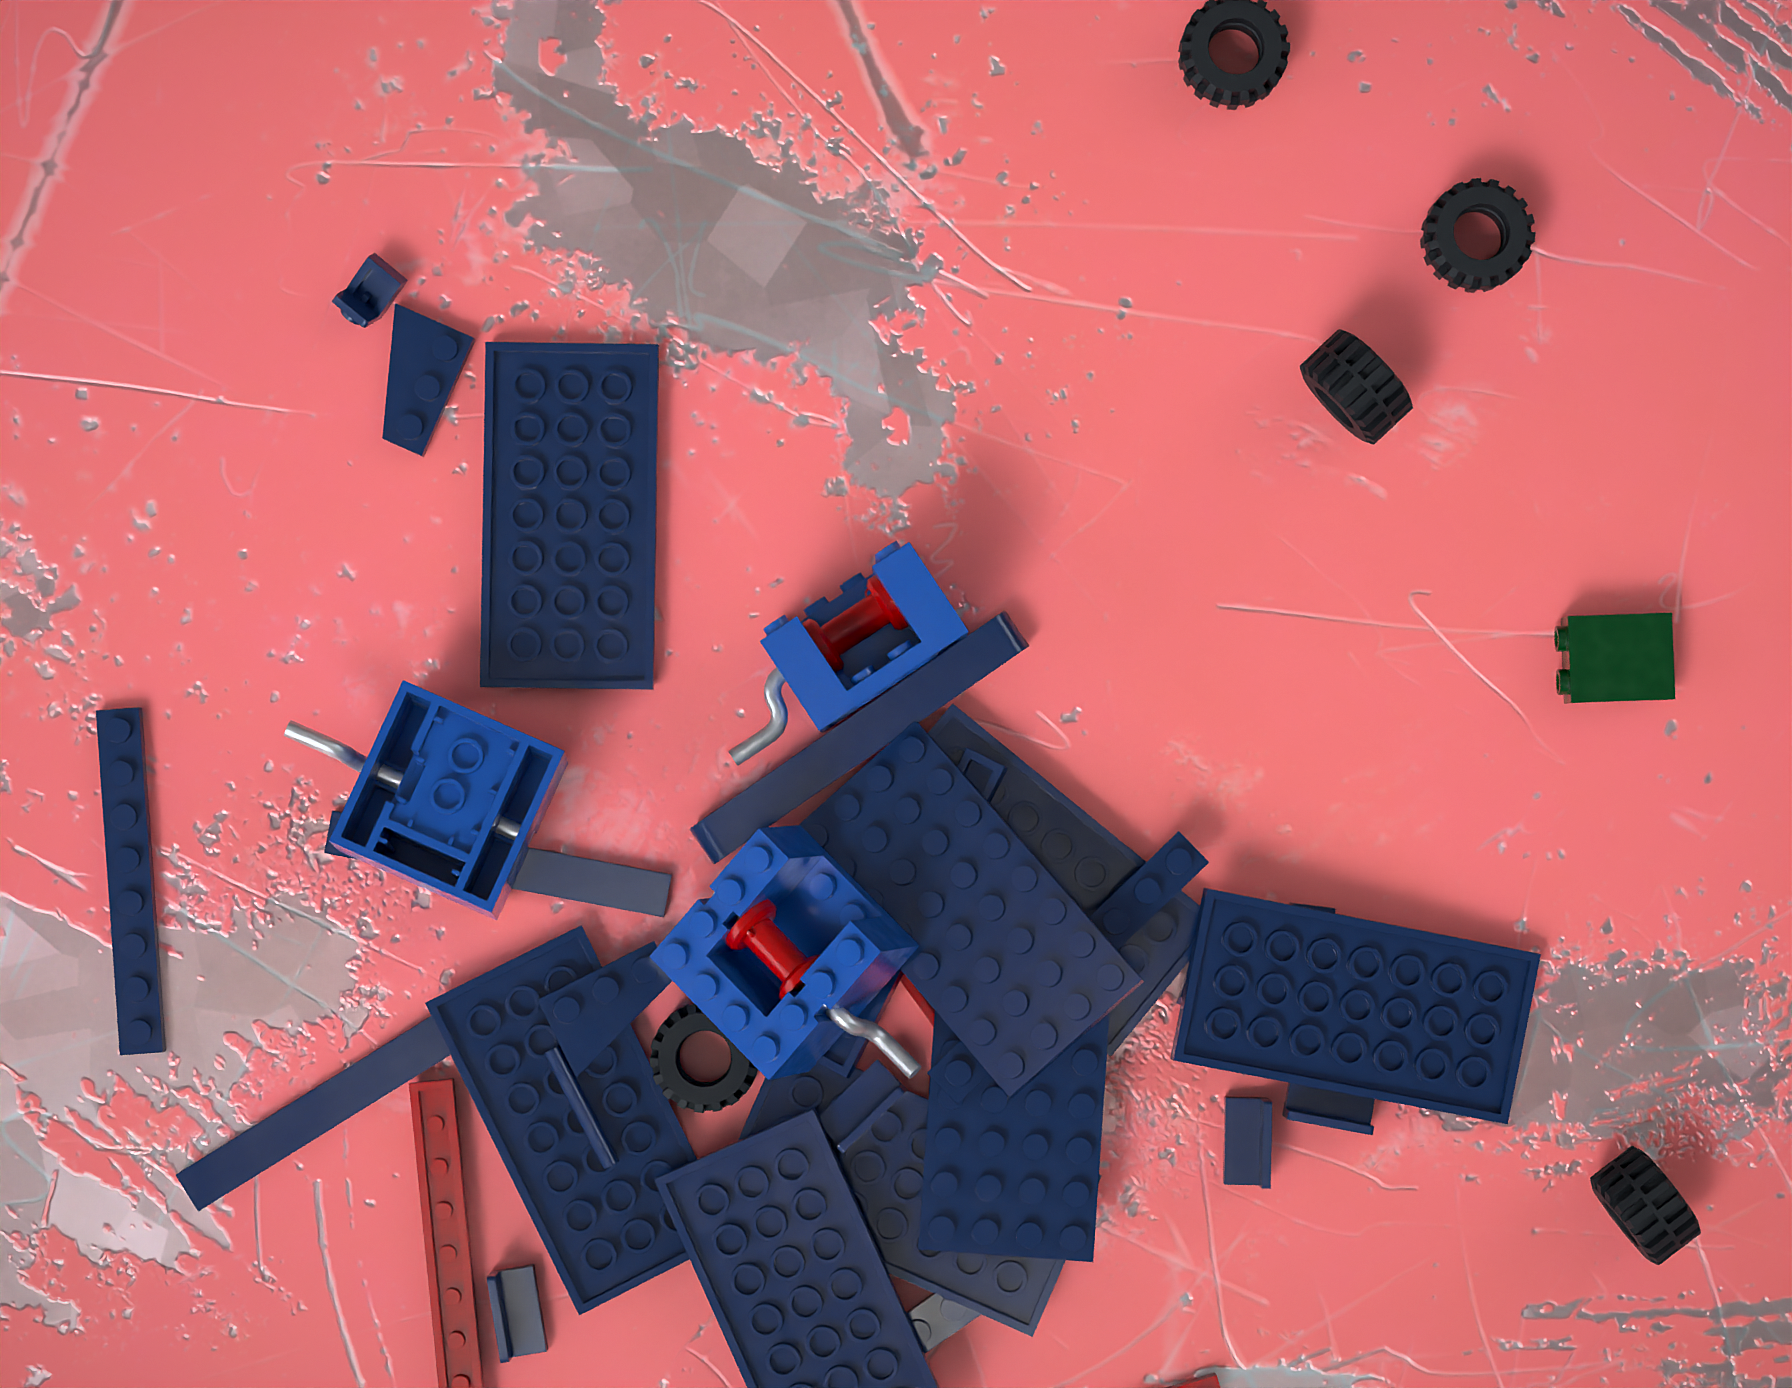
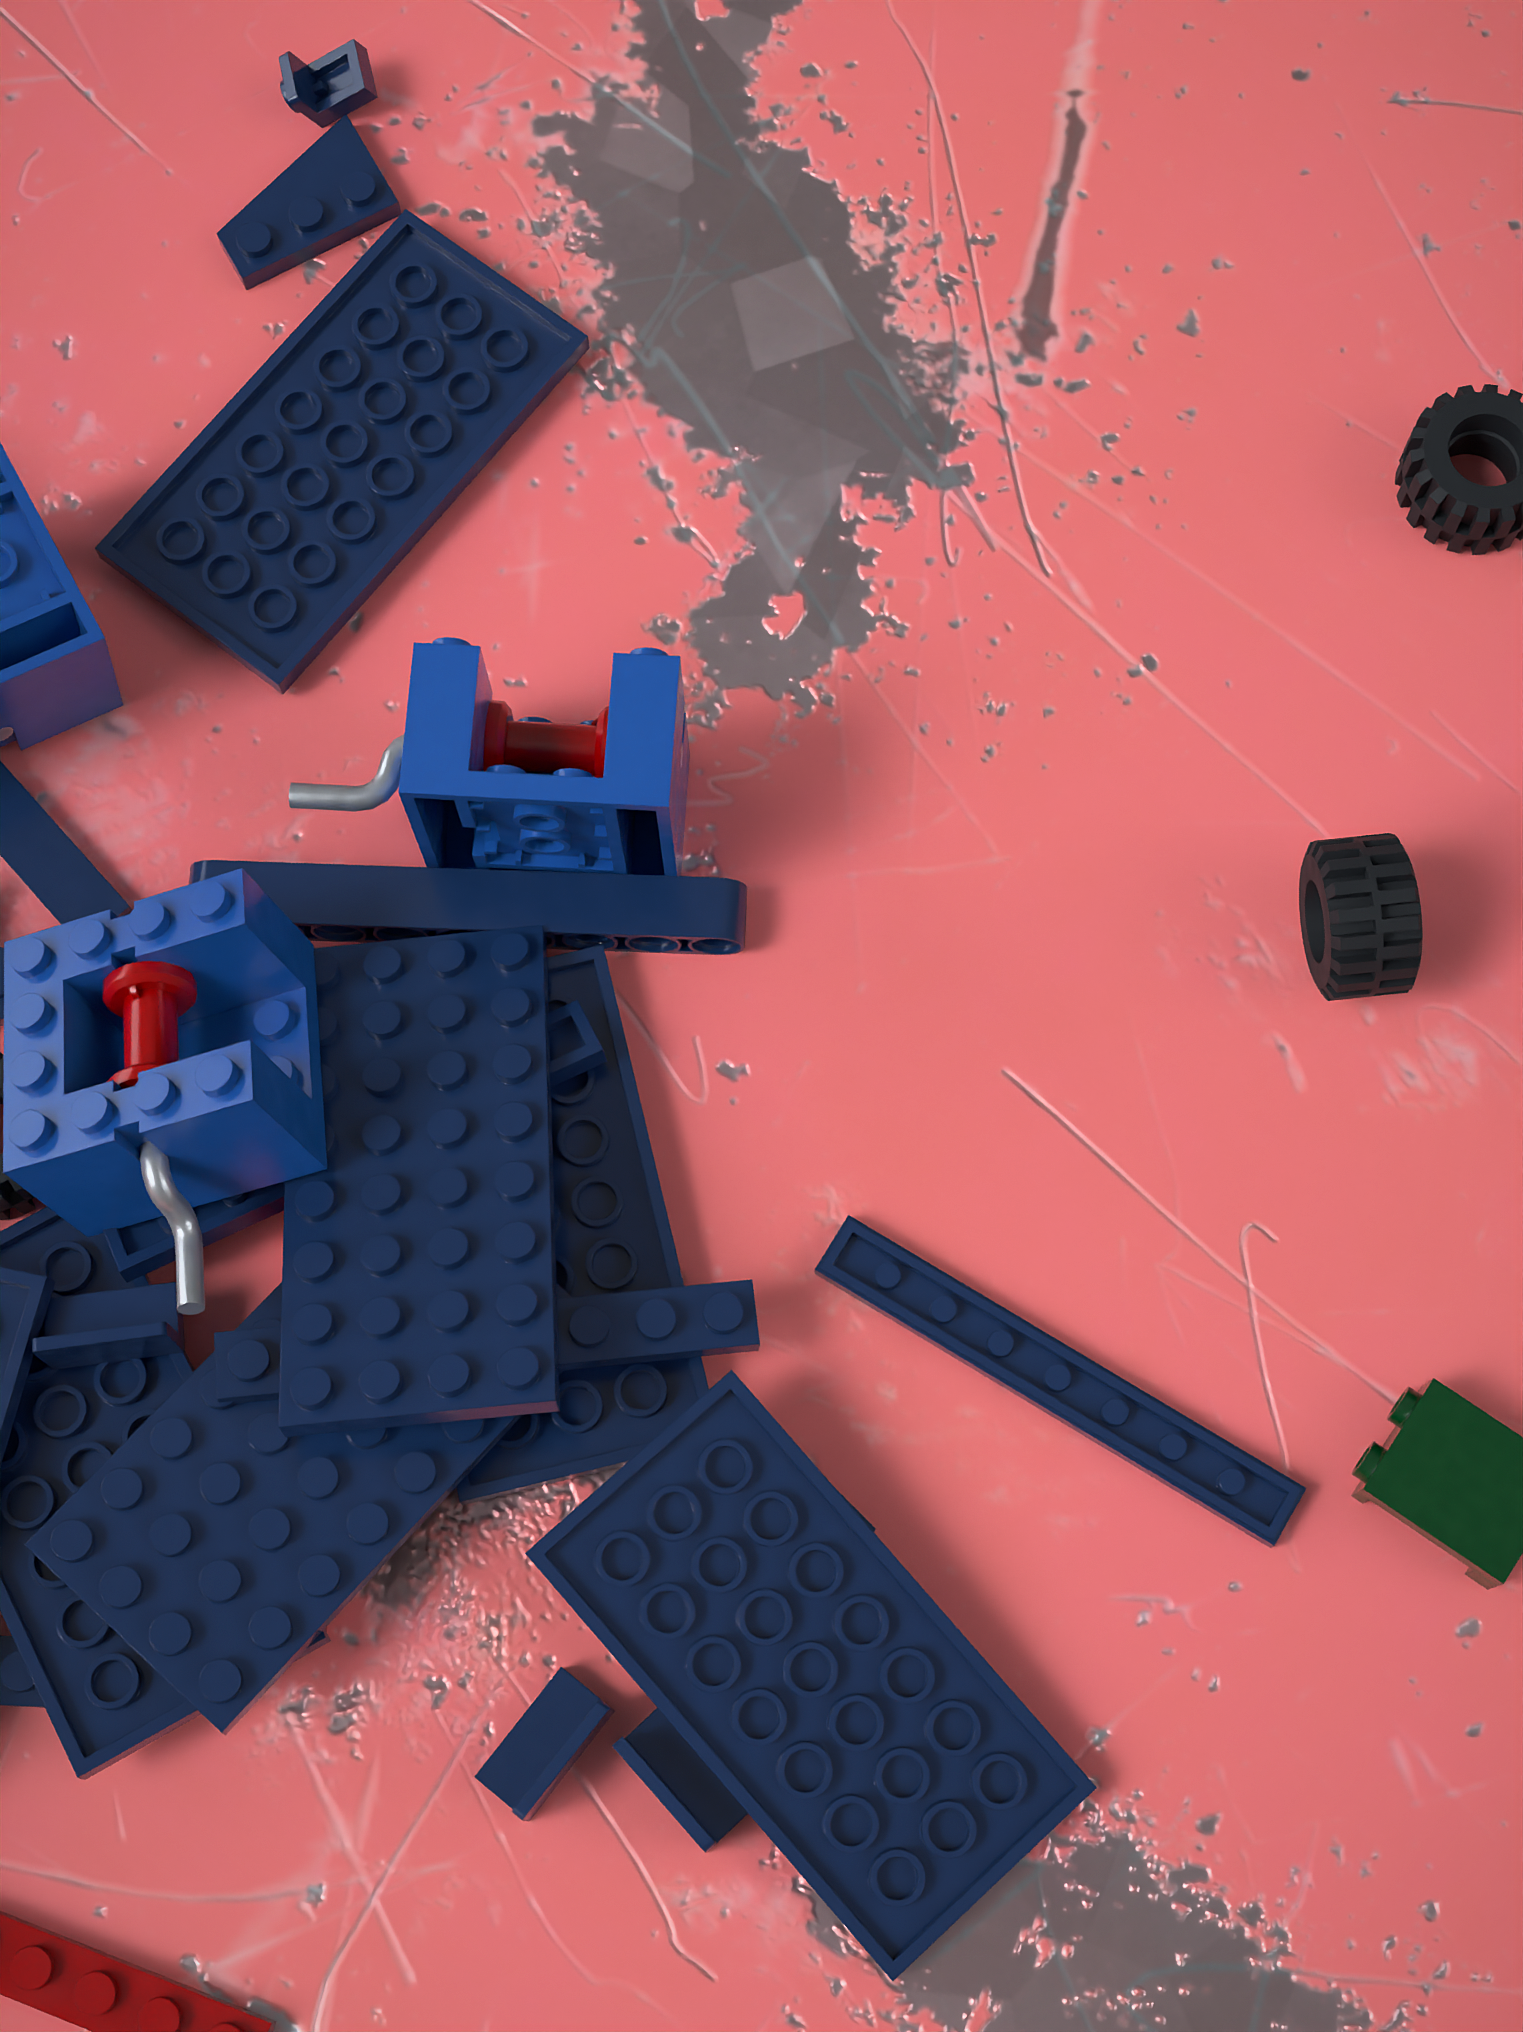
camera: 40 degrees right, 15 degrees down
none -> dark blue tile [815,1215,1306,1548]

